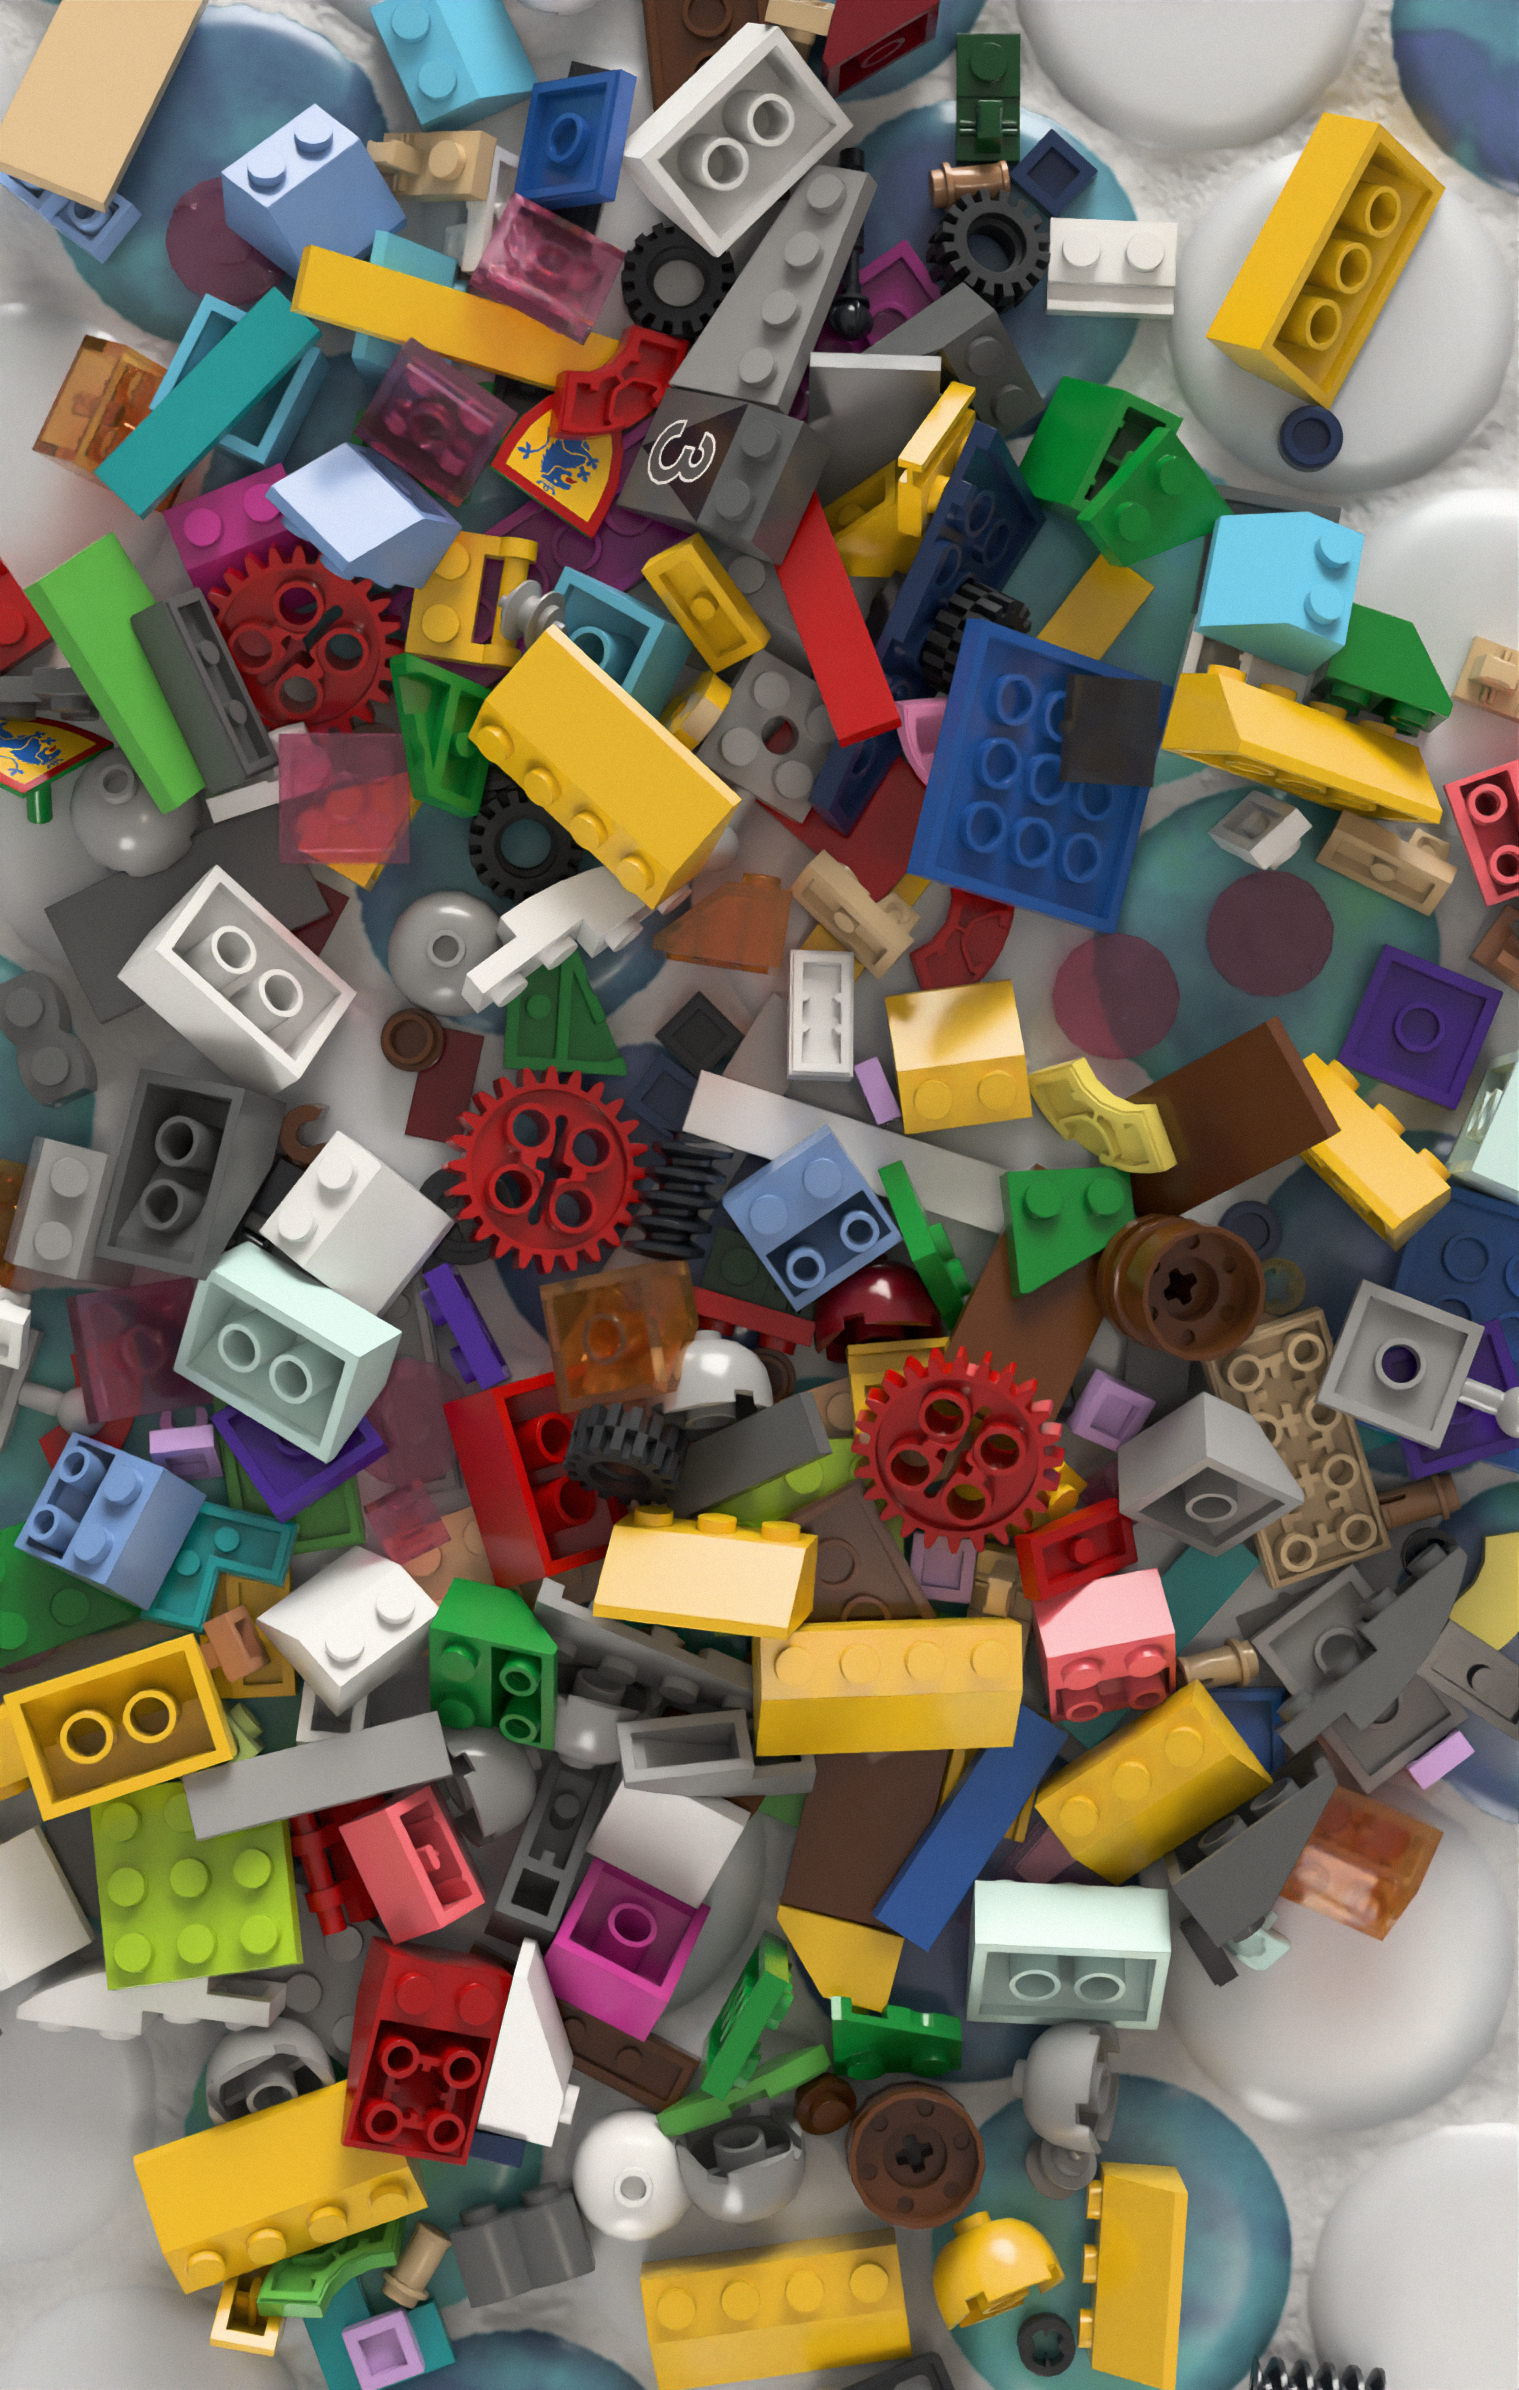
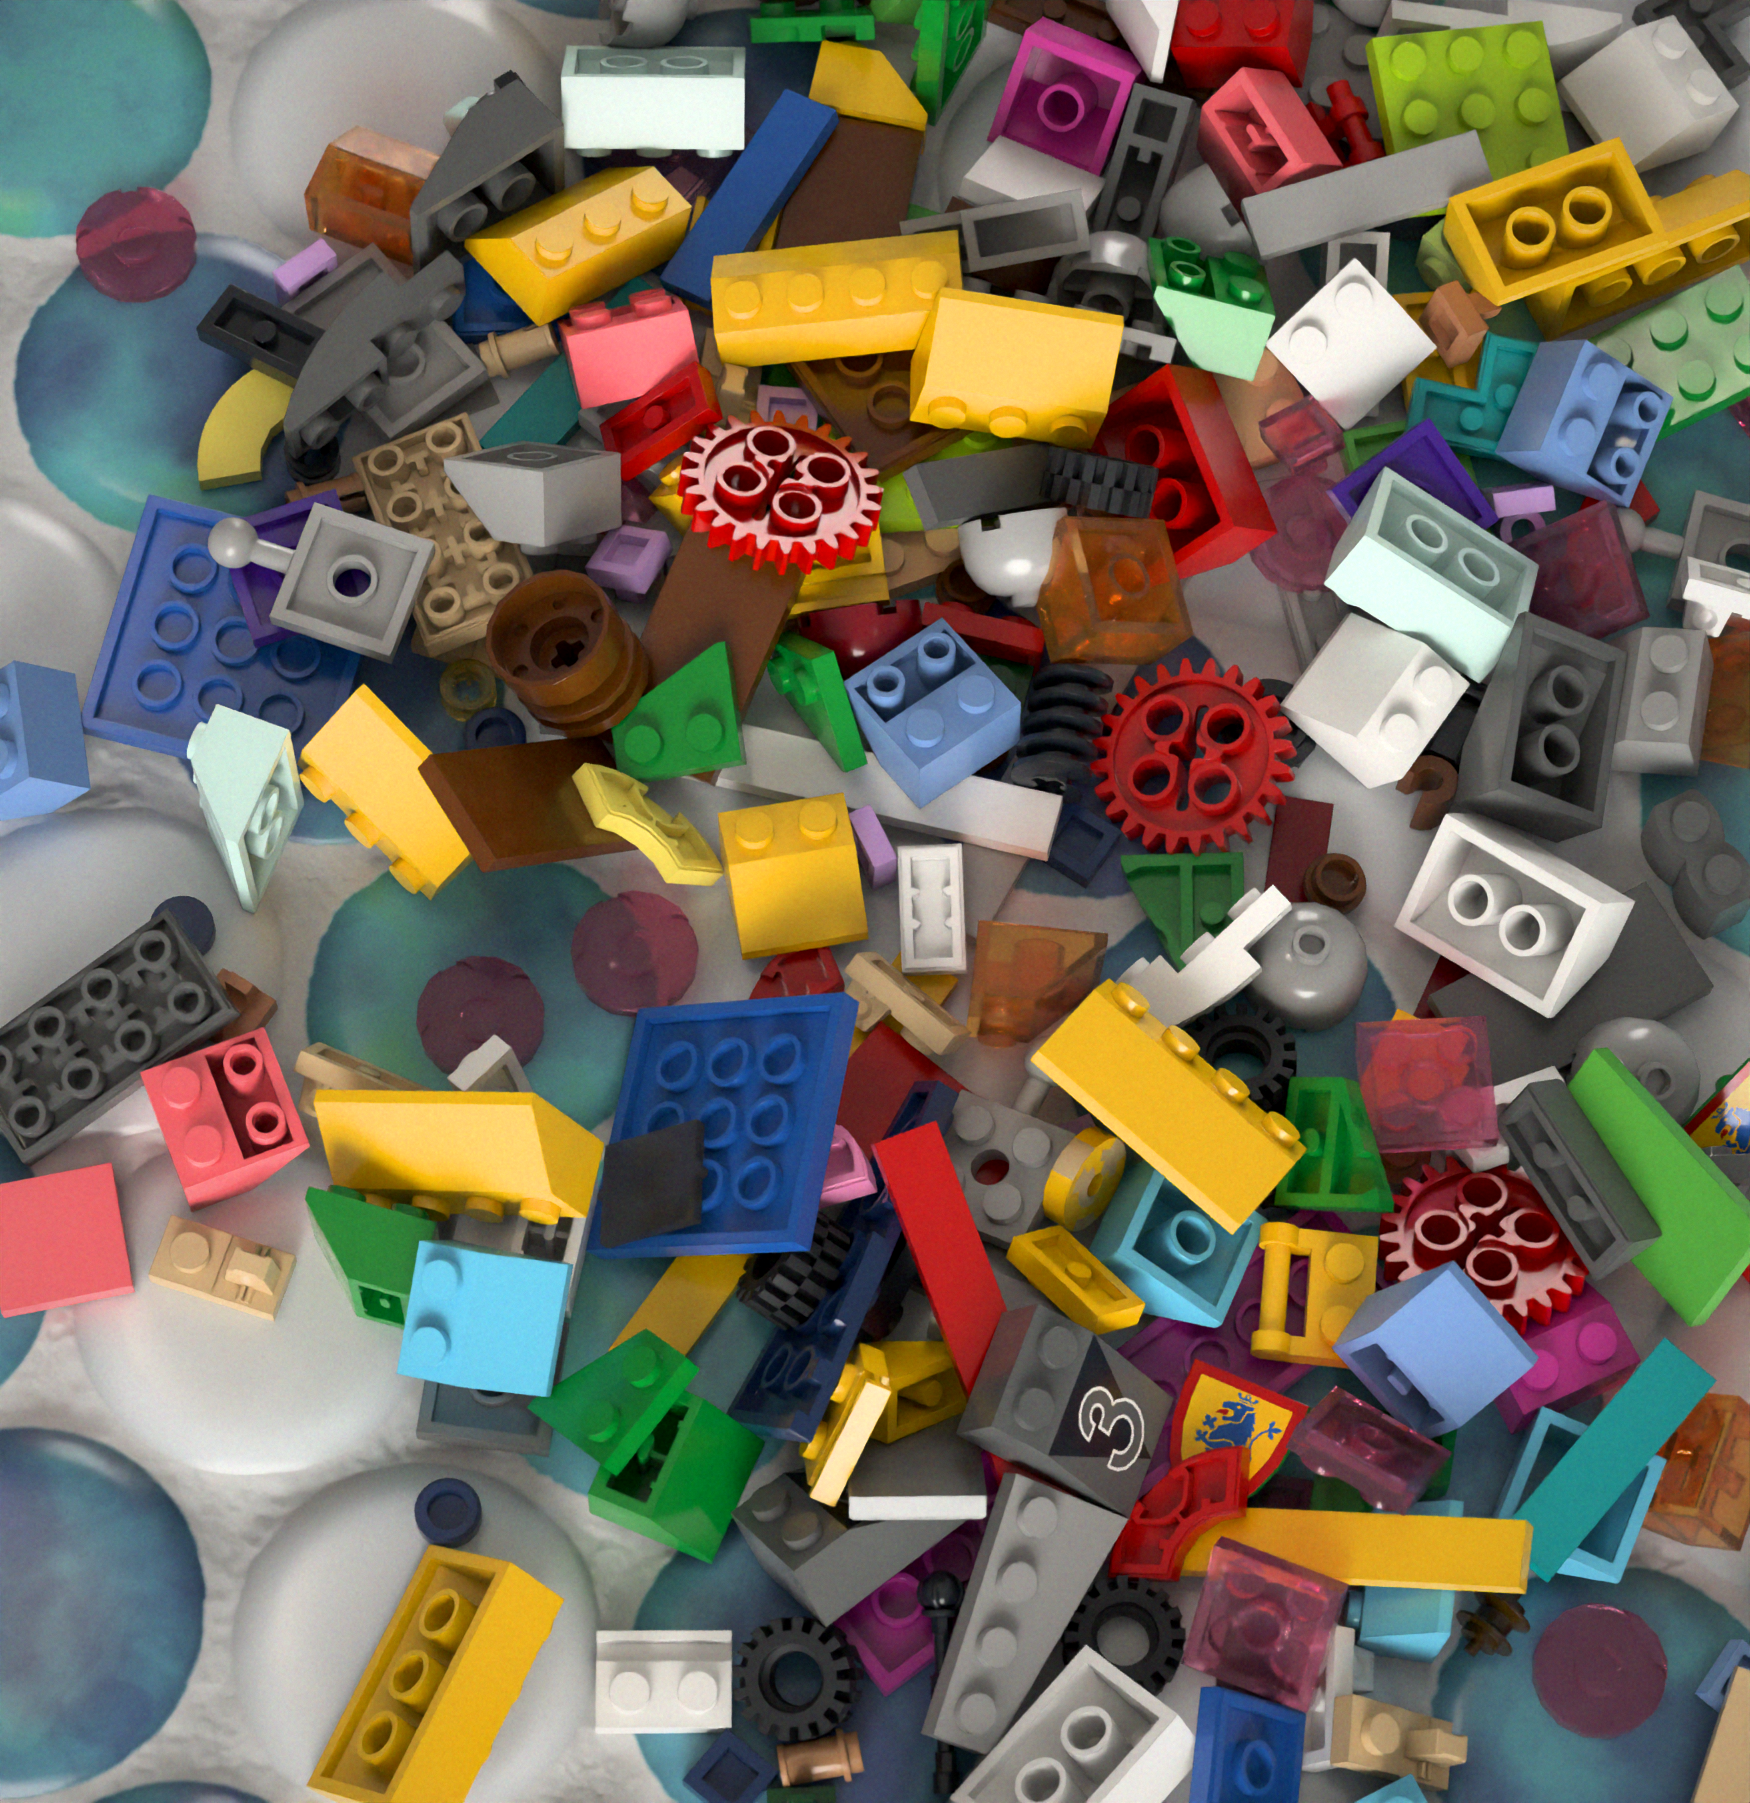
camera: 170 degrees right, 20 degrees down
medium blue slope [221,104,407,280] -> none
dark purple plate [420,1263,513,1390] -> none
light grey wheel [498,580,568,649] -> none
black tile [654,991,744,1079] -> none
dark purple plate [1335,944,1504,1111] -> none

